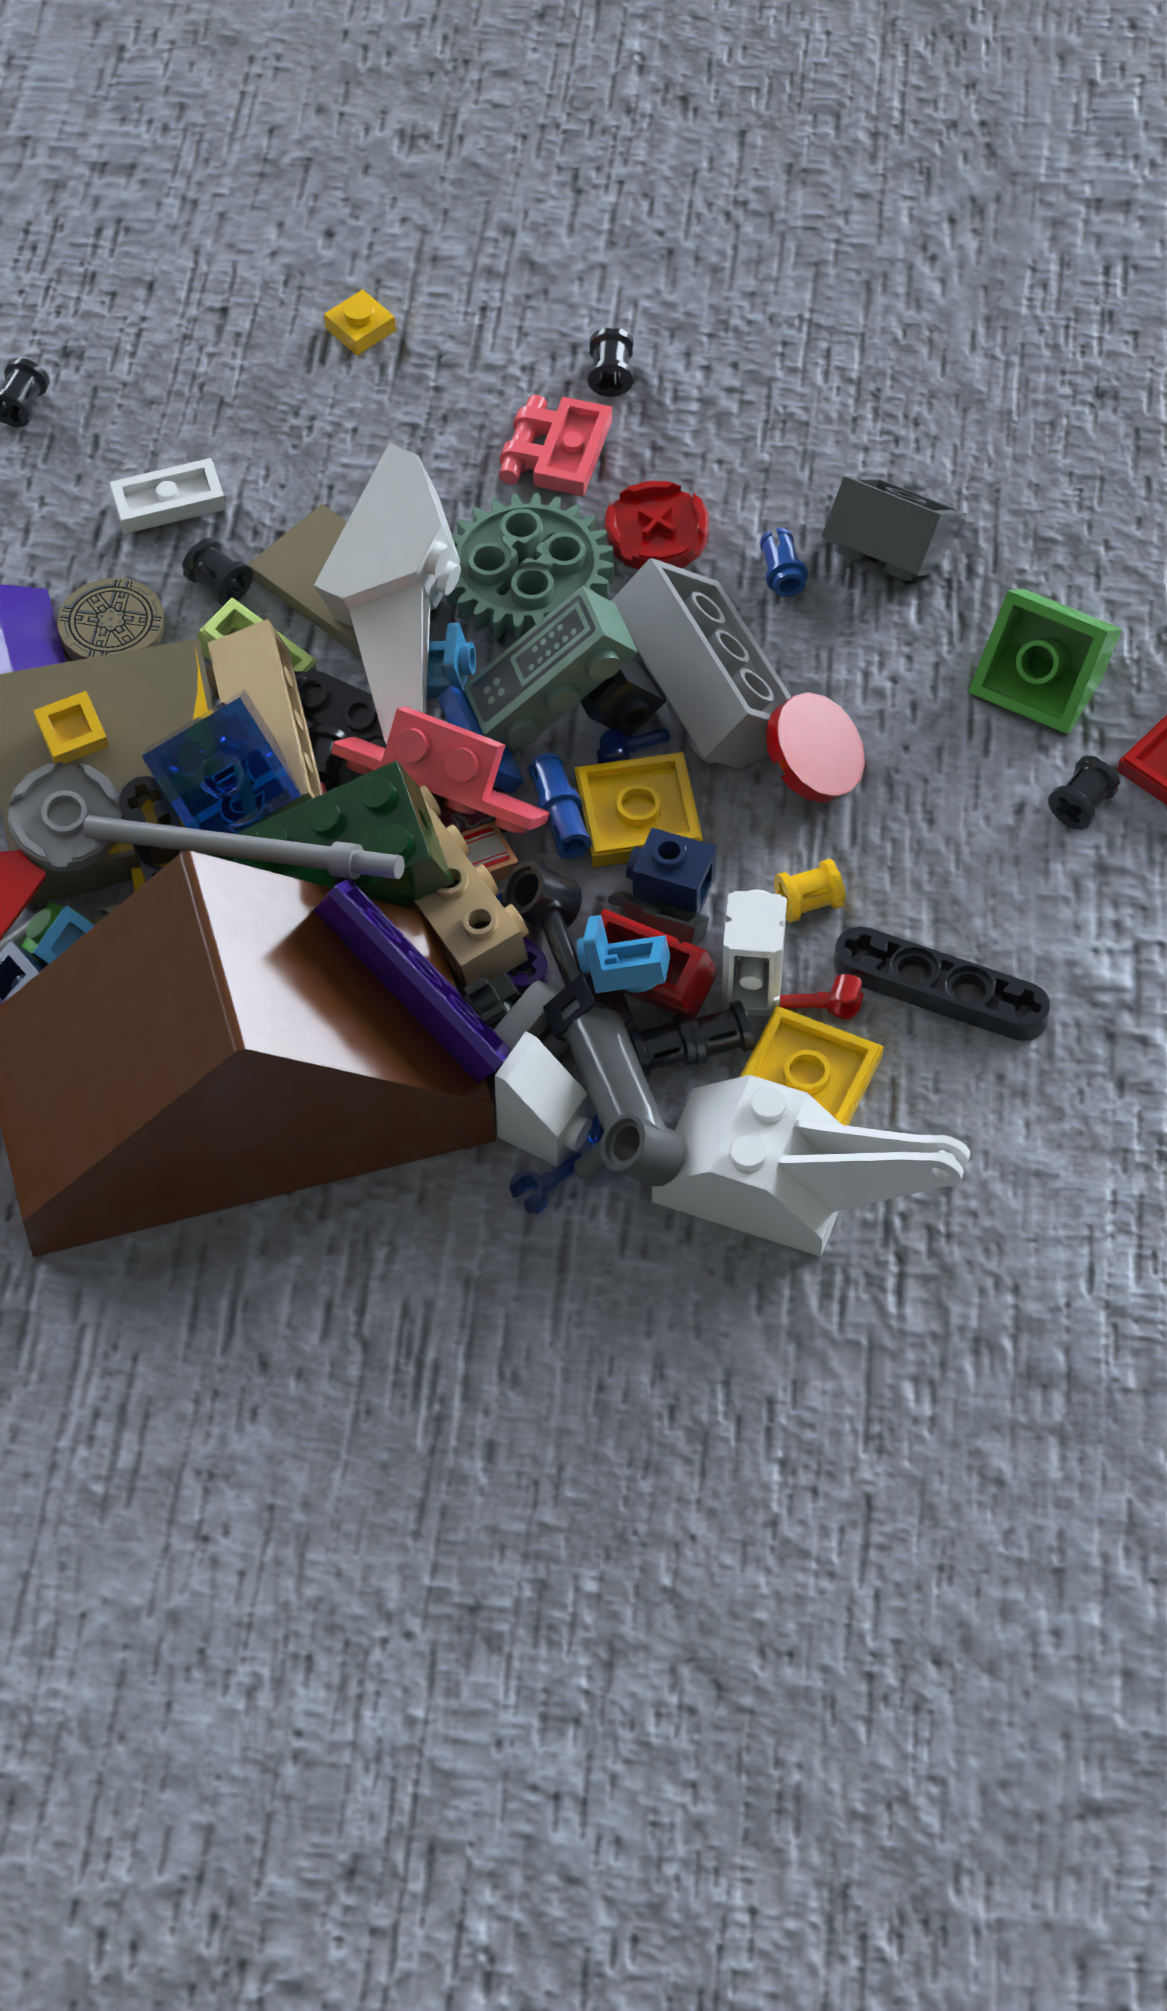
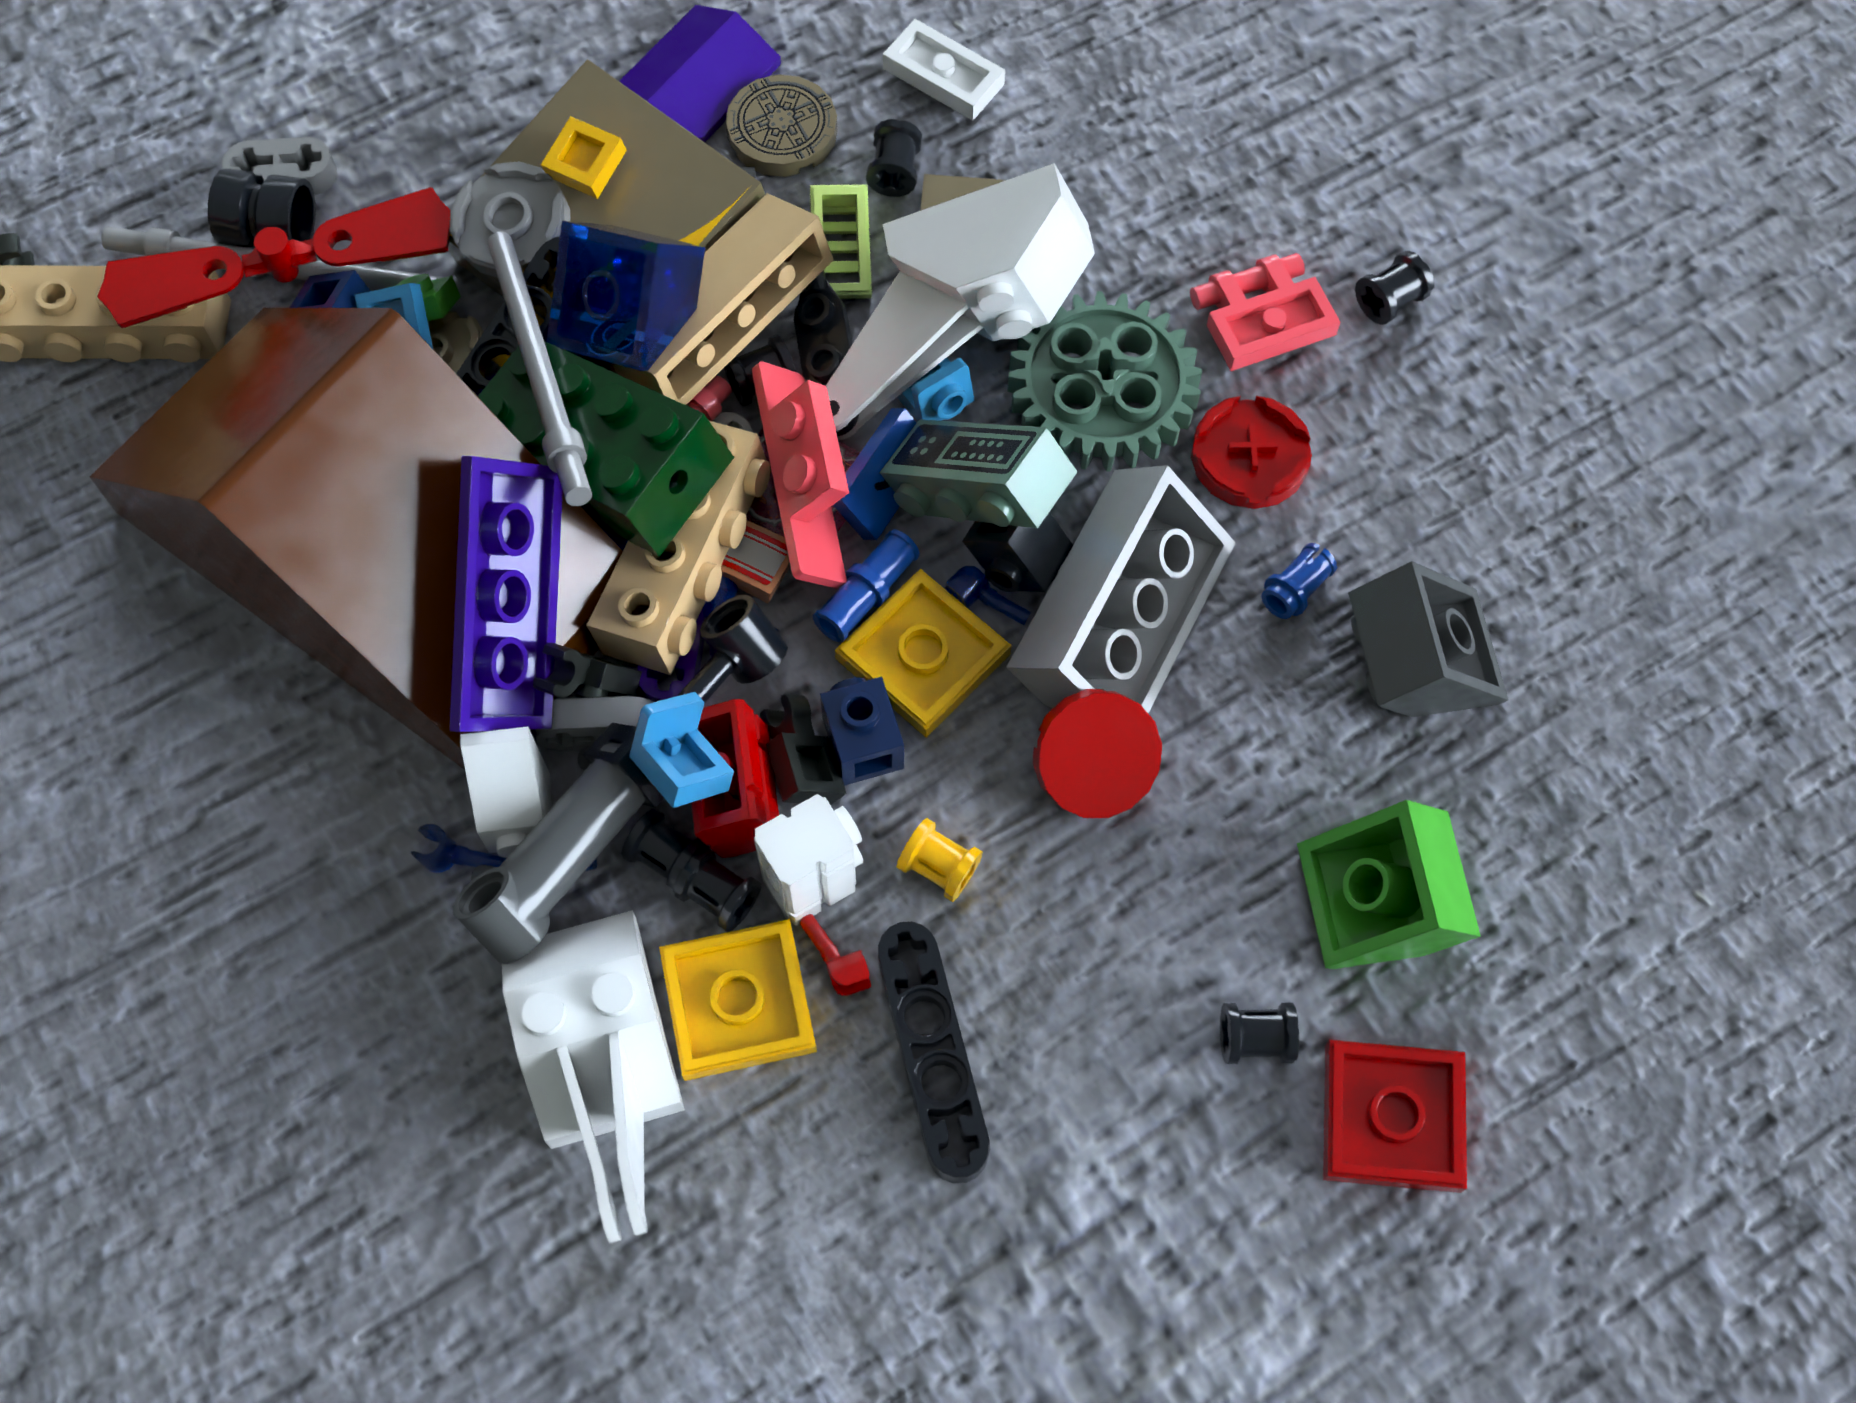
camera: 50 degrees right, 10 degrees up
yellow plate [324,289,396,356] -> none

